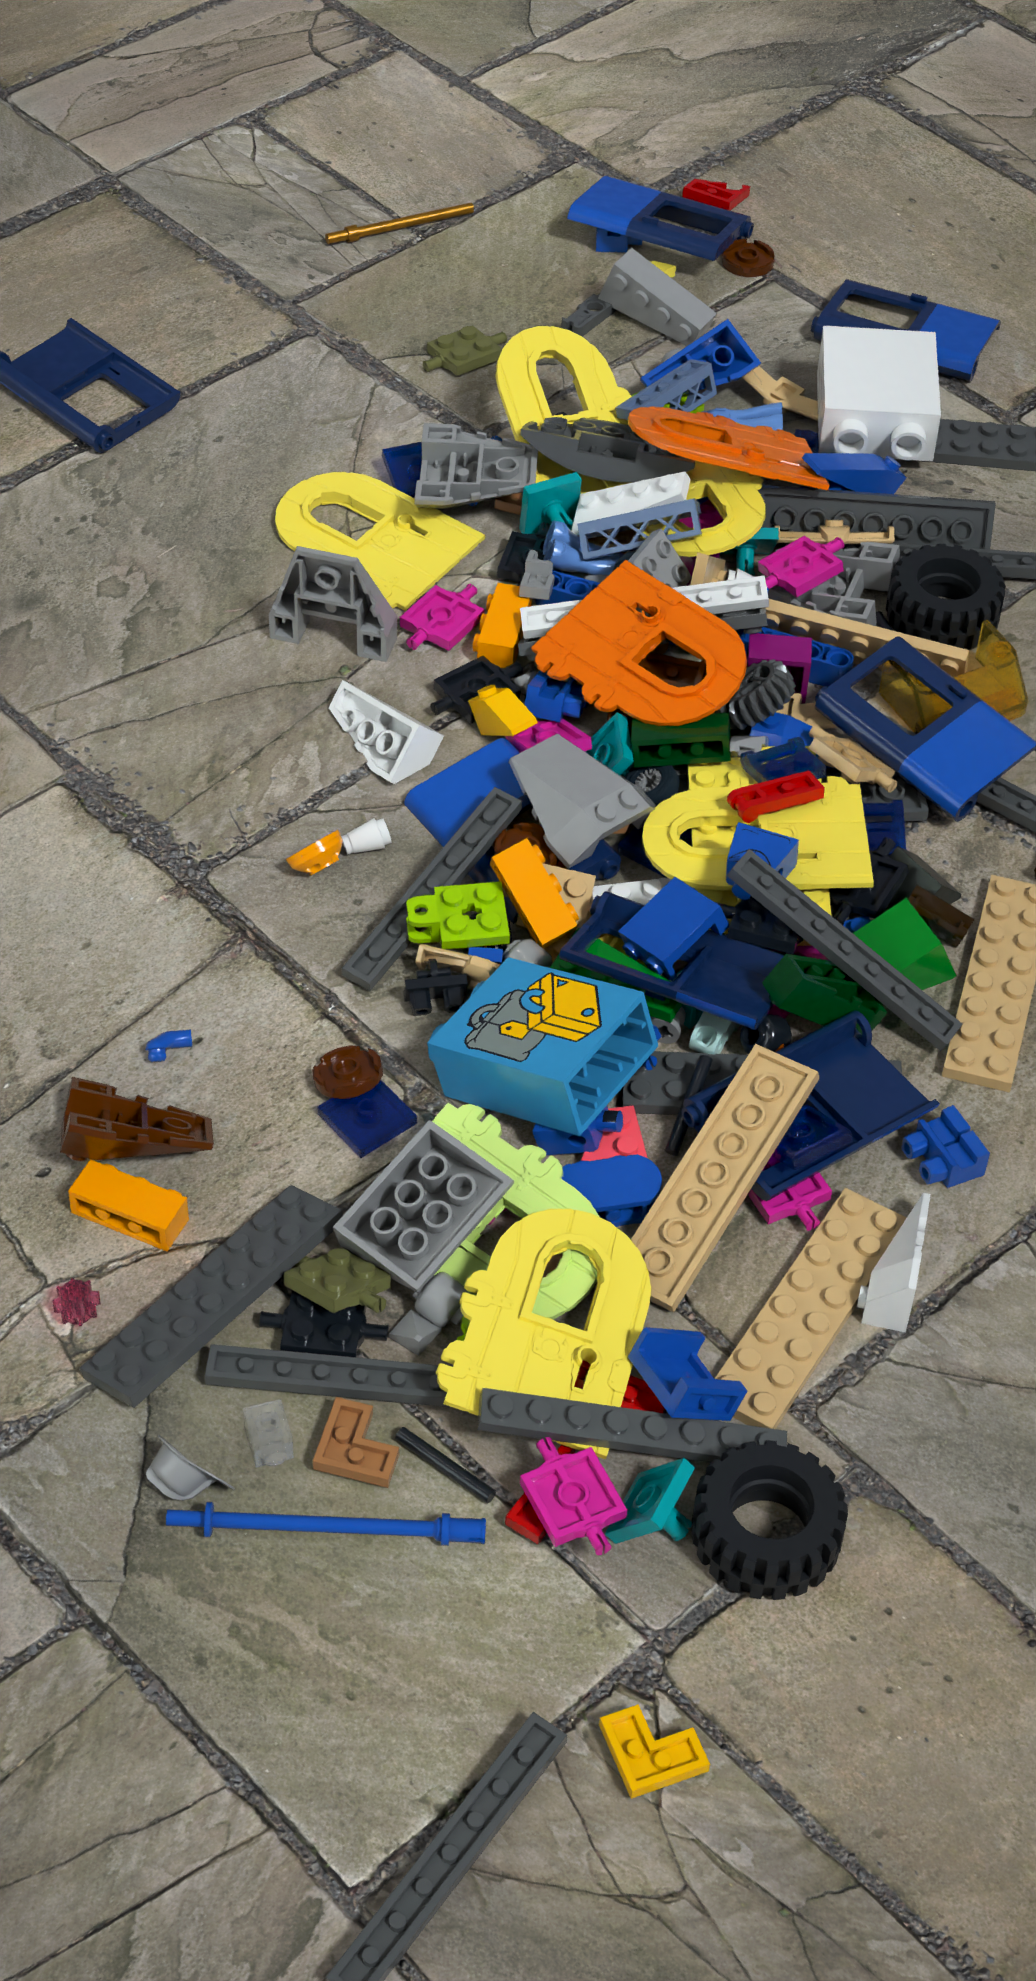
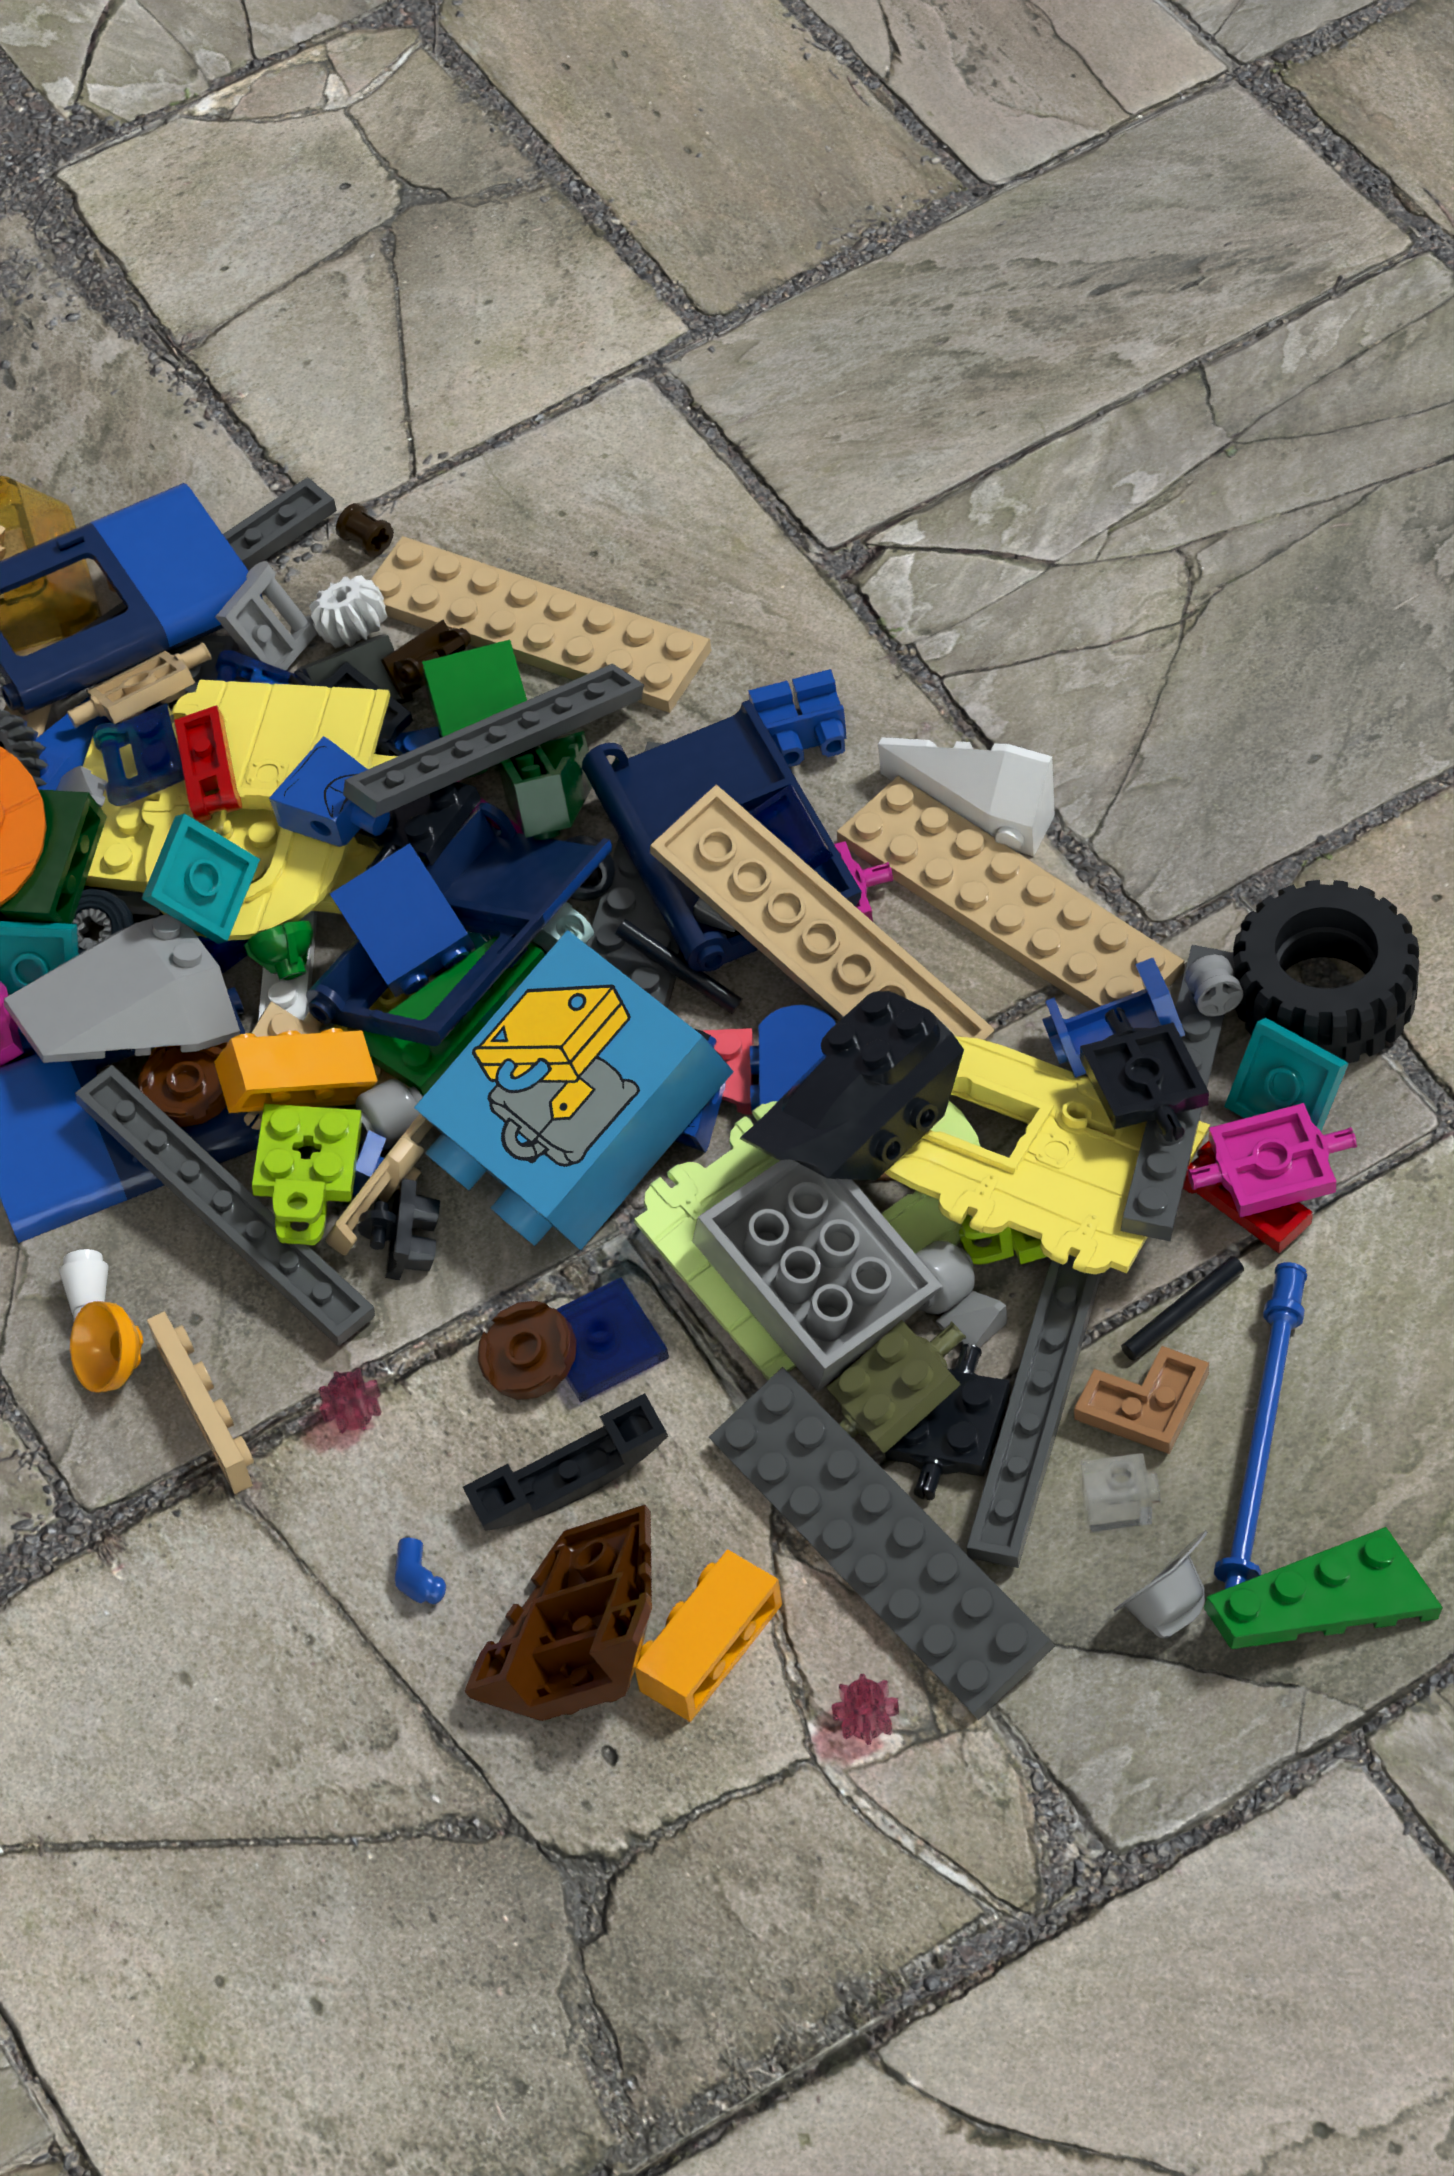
camera: 70 degrees left, 5 degrees up
none -> teal tile [141,813,260,944]
none -> tan plate [147,1311,254,1494]
none -> light grey plate [215,561,317,681]
none -> green piece [244,921,313,981]
none -> white gear [309,575,387,648]
none -> clear pink gear [318,1368,382,1434]
none -> black slope [463,1393,668,1531]
none -> black slope [740,991,964,1180]
none -> black plate [1080,1007,1209,1142]
none -> light grey wheel [1184,954,1243,1017]
none -> green wing [1204,1527,1443,1649]

